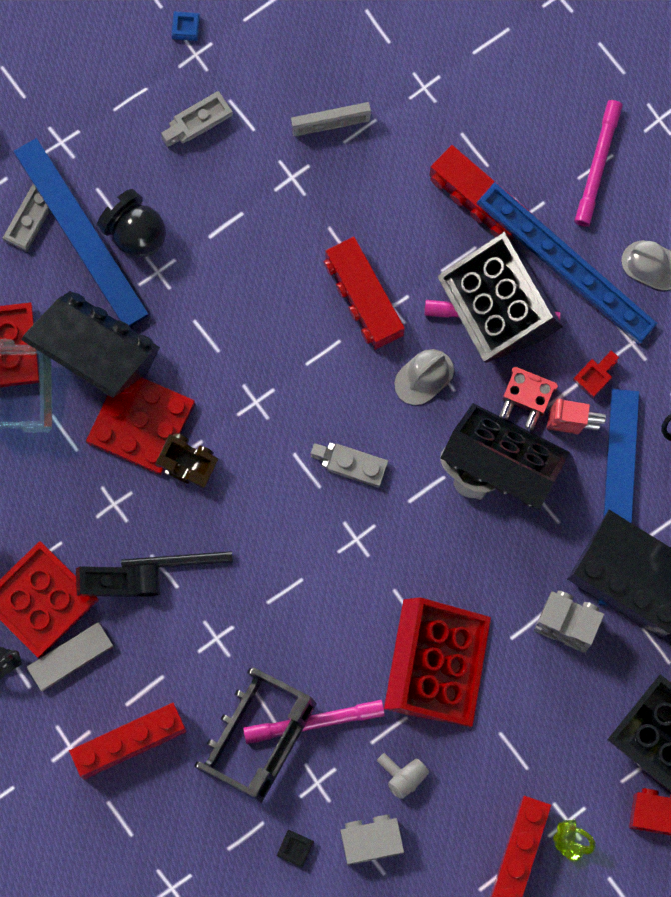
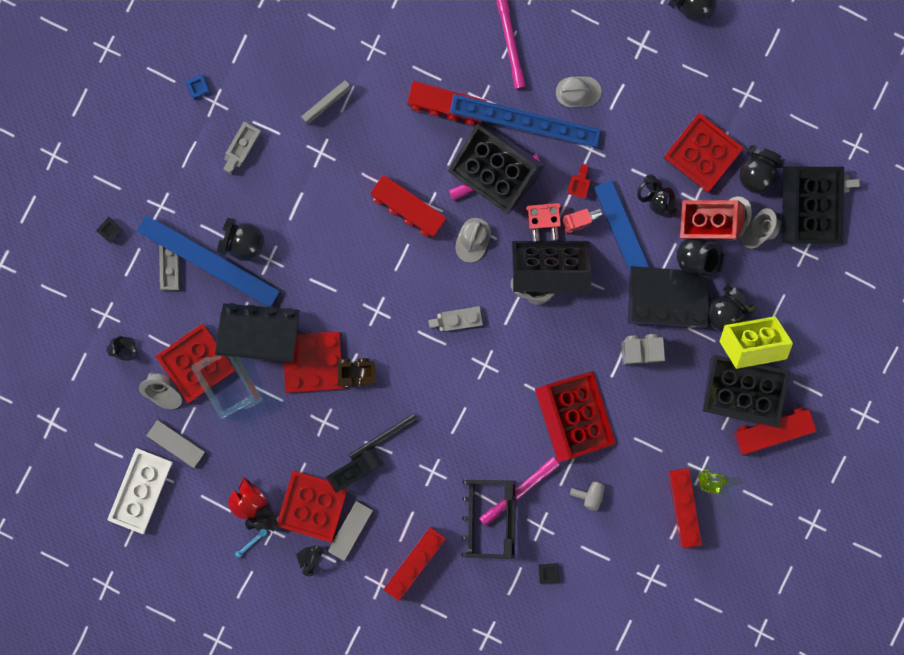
camera: 30 degrees left, 10 degrees up
light grey brick [340,814,404,866] -> none

